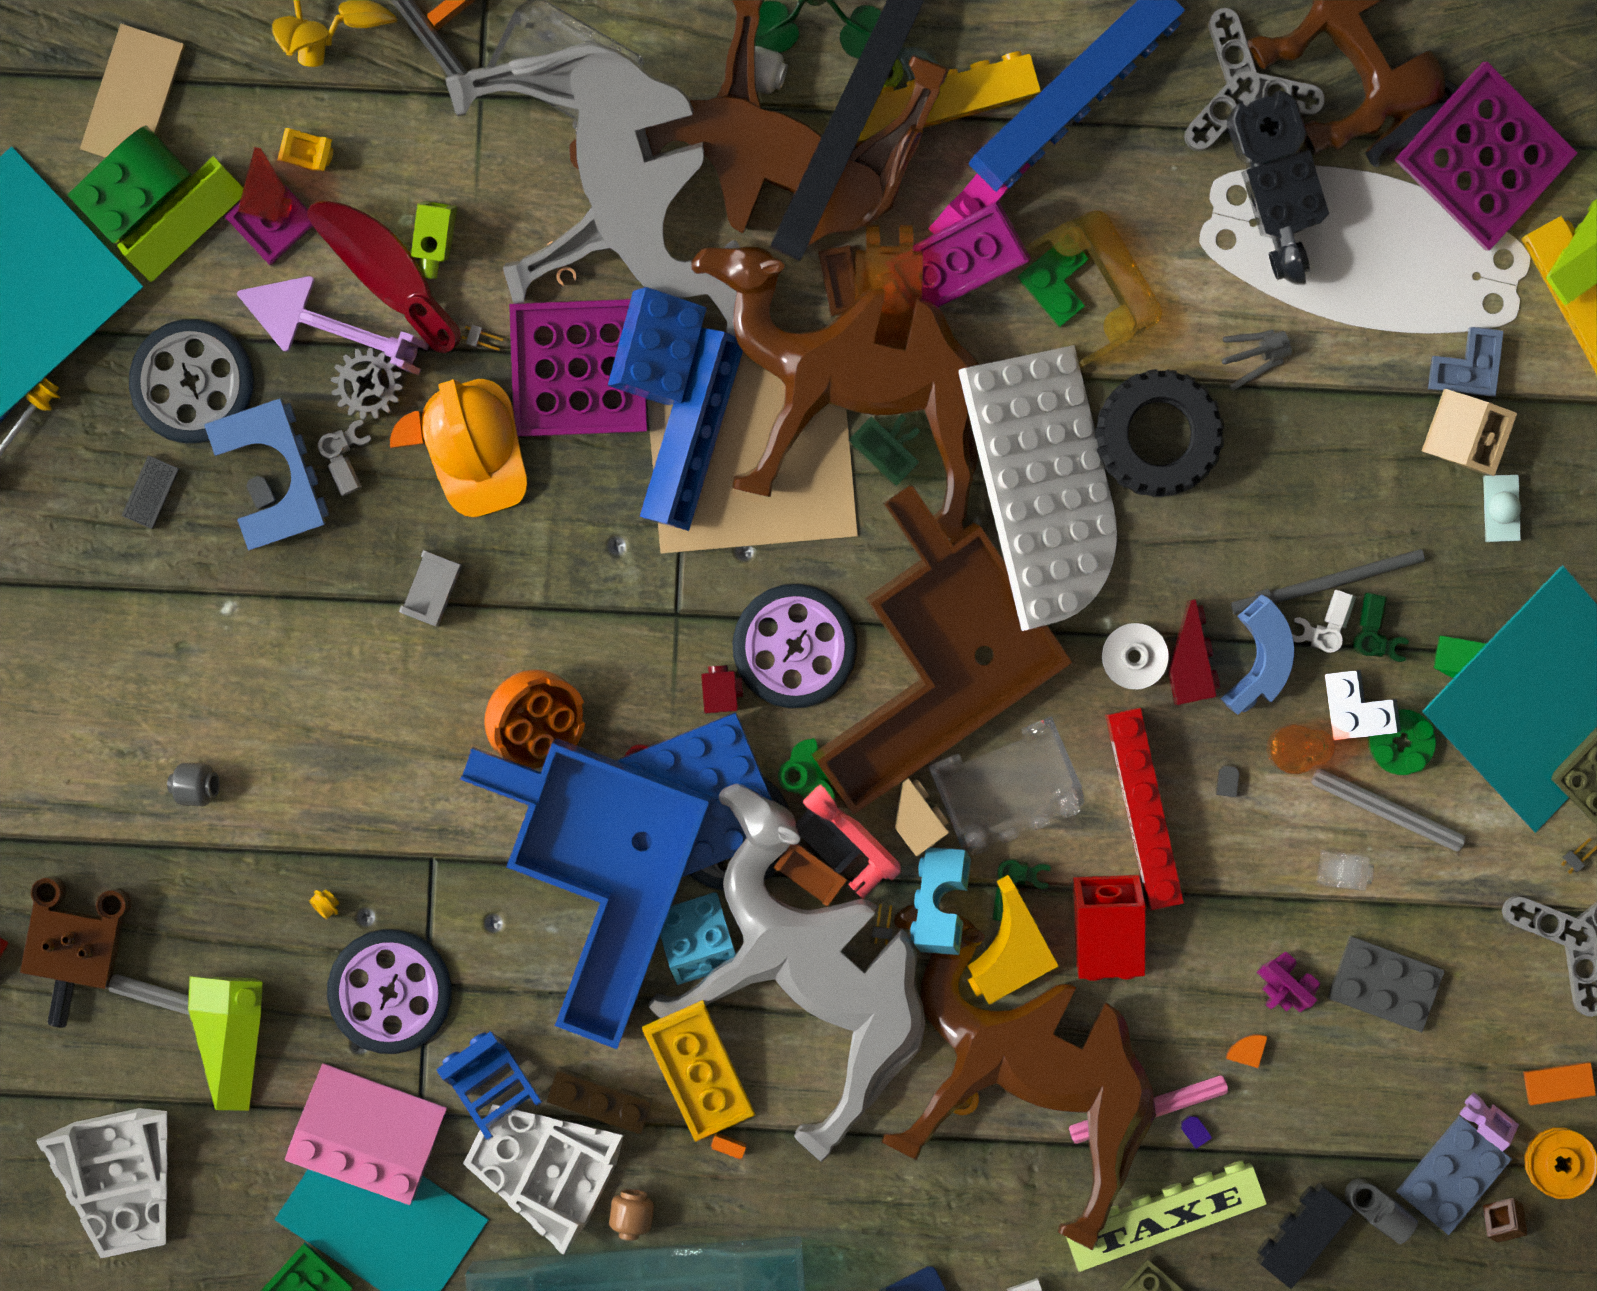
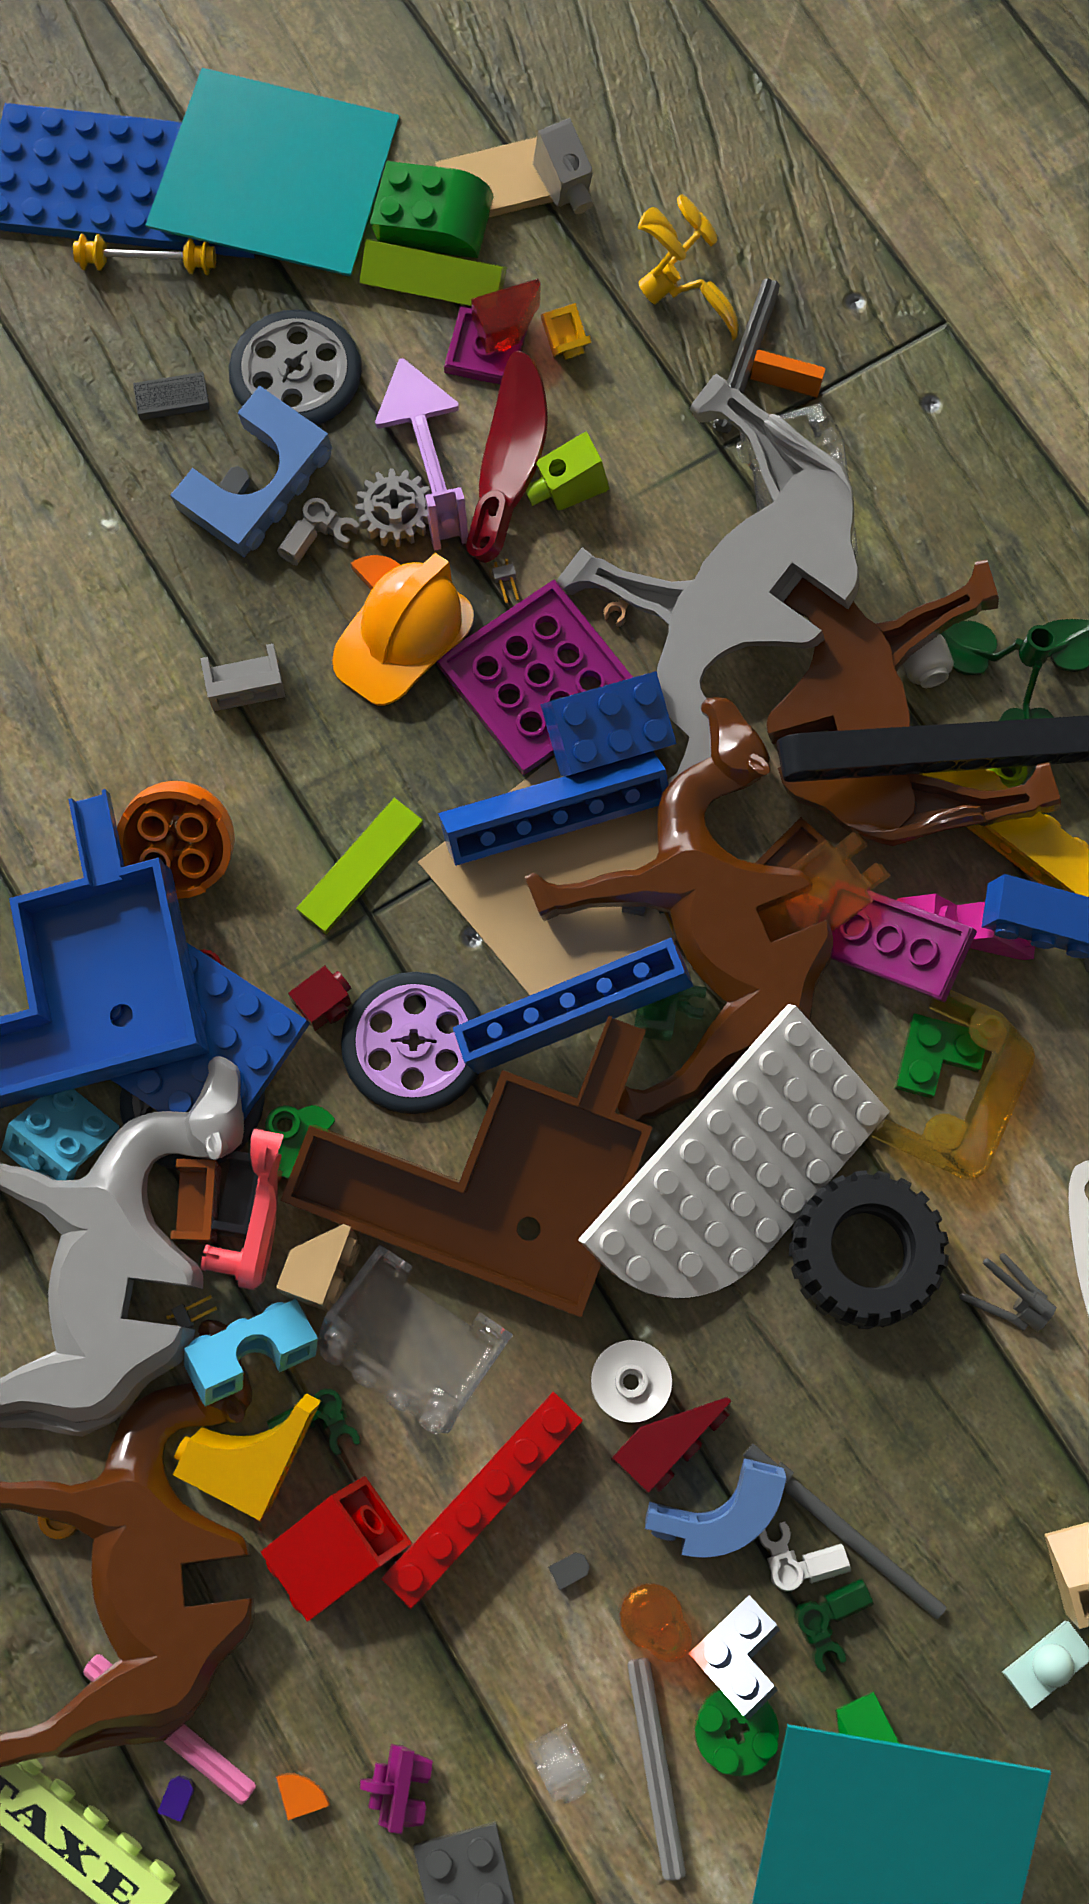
camera: 55 degrees right, 15 degrees down
none -> lime tile [296,797,424,935]
none -> blue brick [453,937,694,1074]
none -> light grey torso [533,118,593,214]

